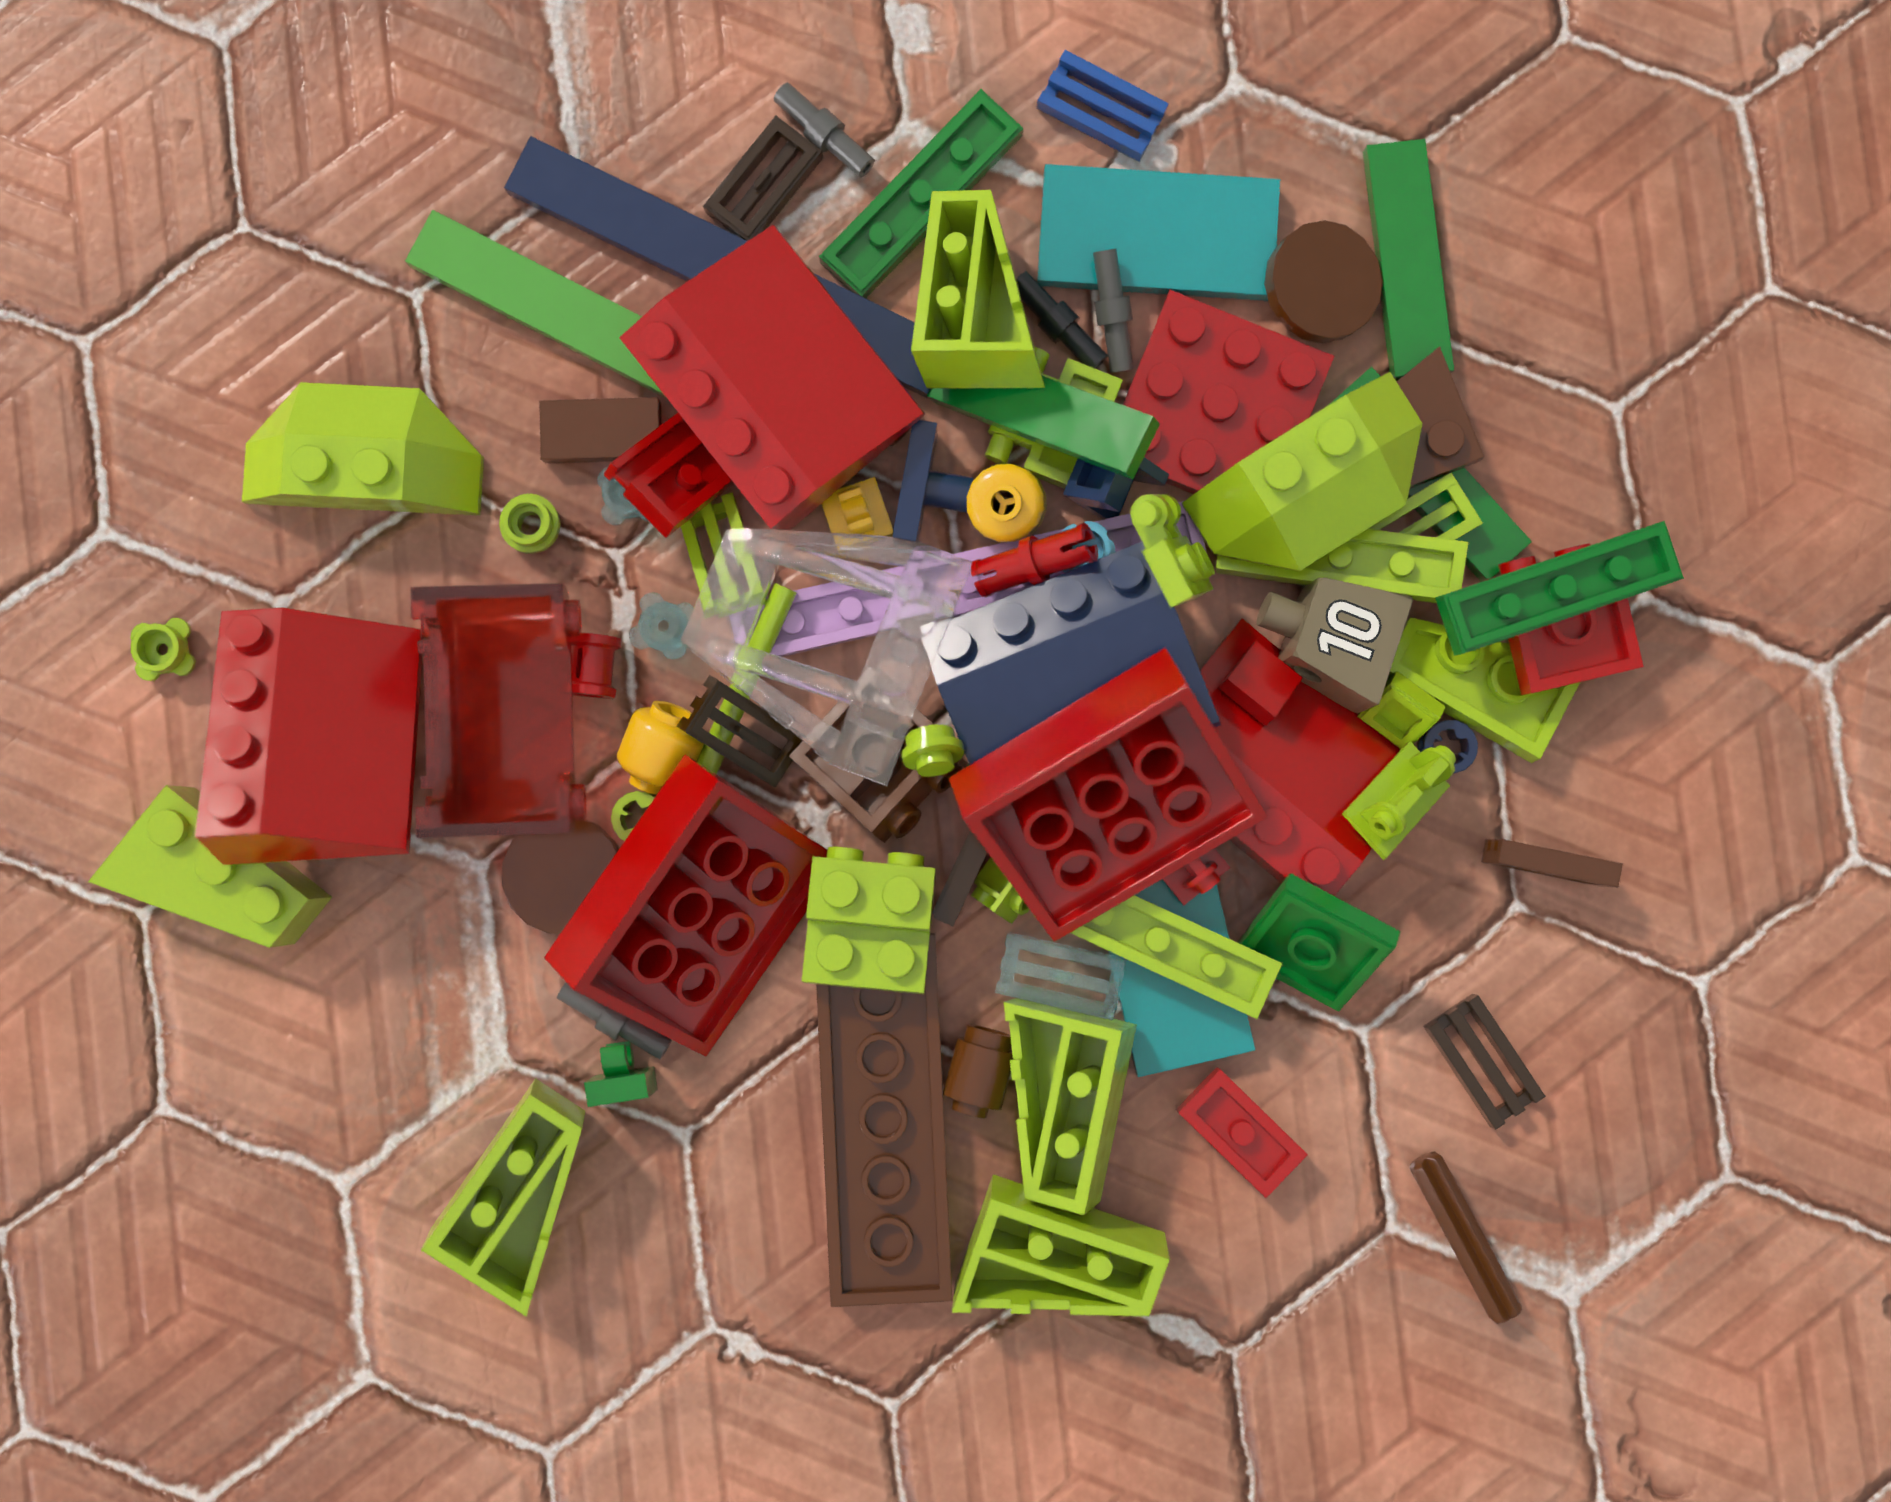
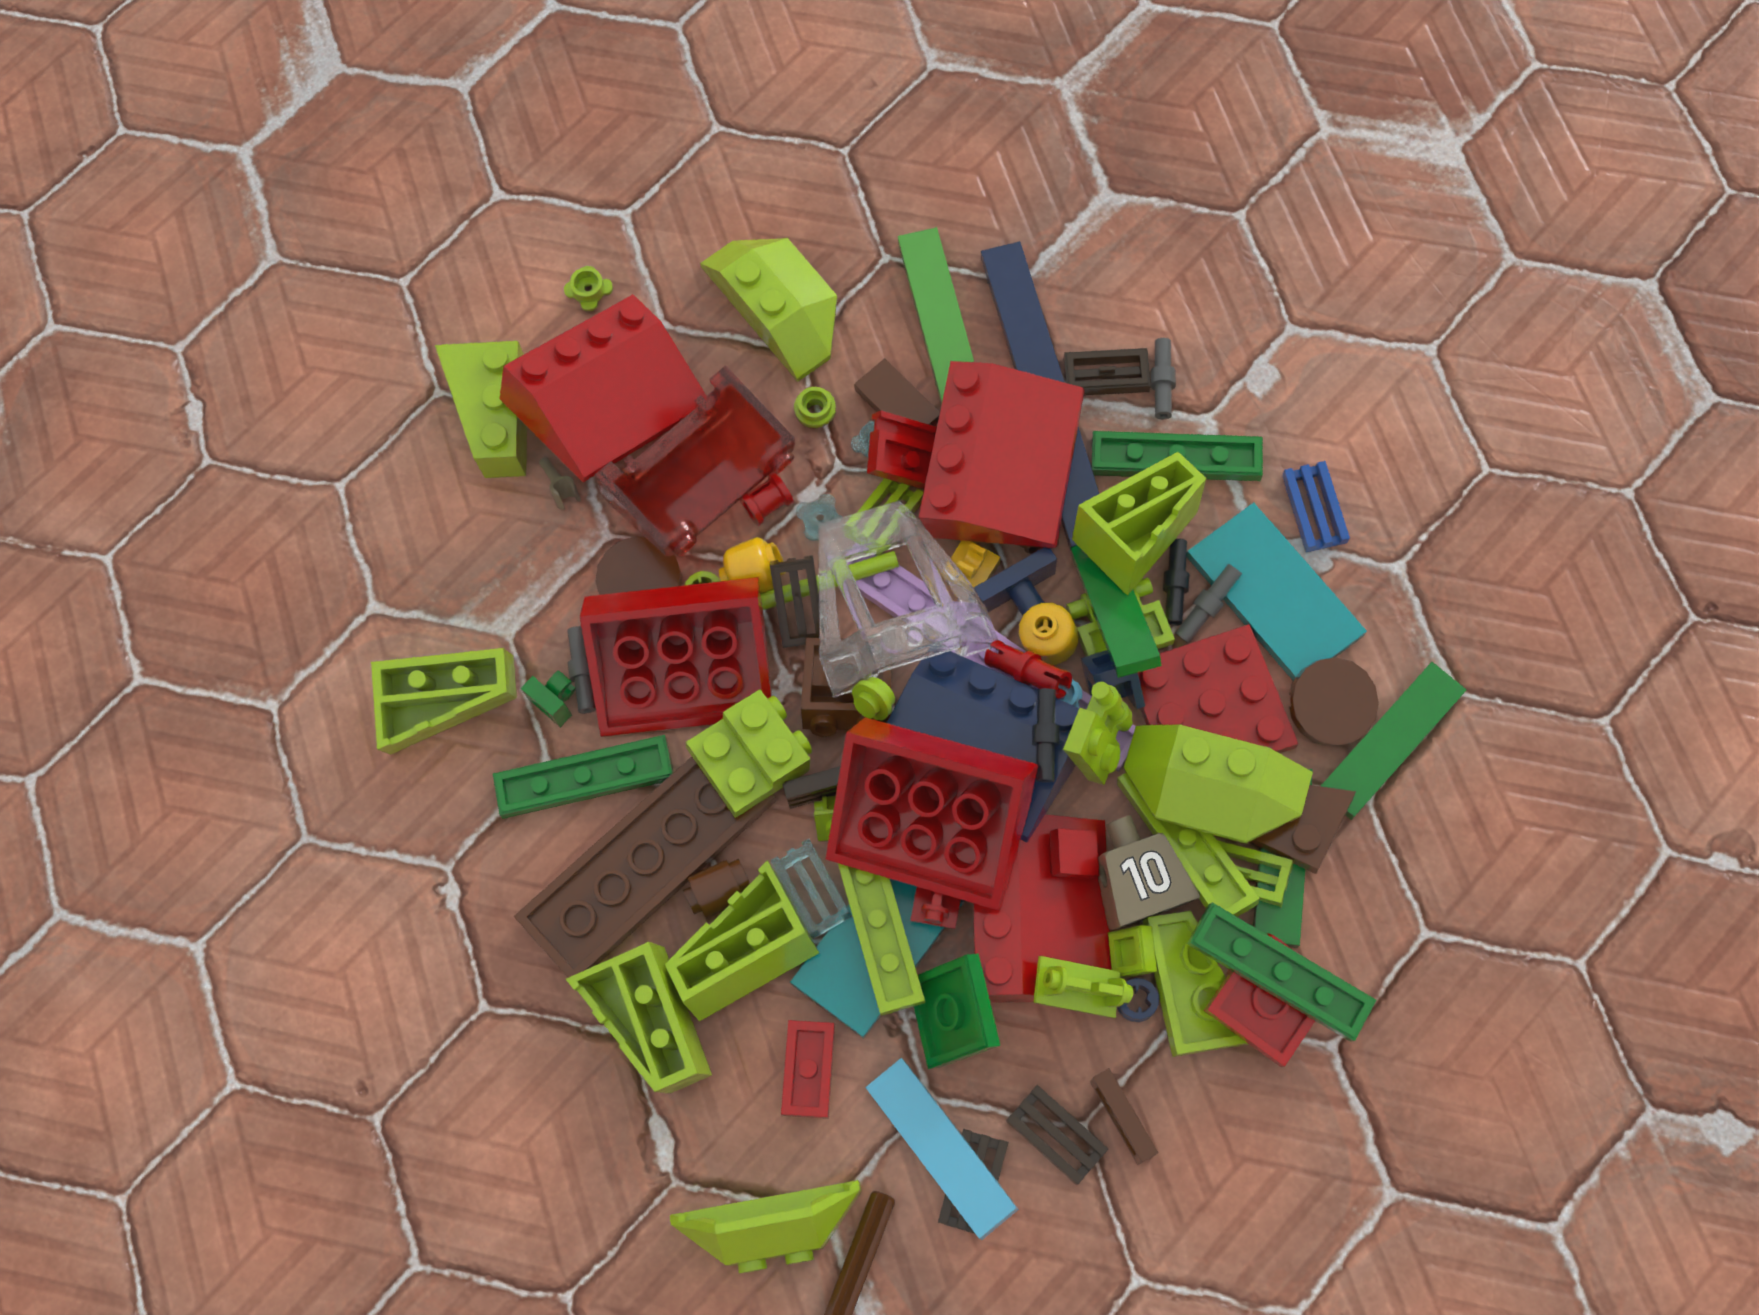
camera: 55 degrees right, 15 degrees down
none -> green tile [493,735,674,819]
none -> dark tan hand [539,457,581,510]
none -> lime wedge [670,1180,862,1274]
none -> medium azure tile [865,1058,1019,1240]
none -> dark brown tile [1006,1085,1108,1185]
none -> black bar [1032,688,1060,783]

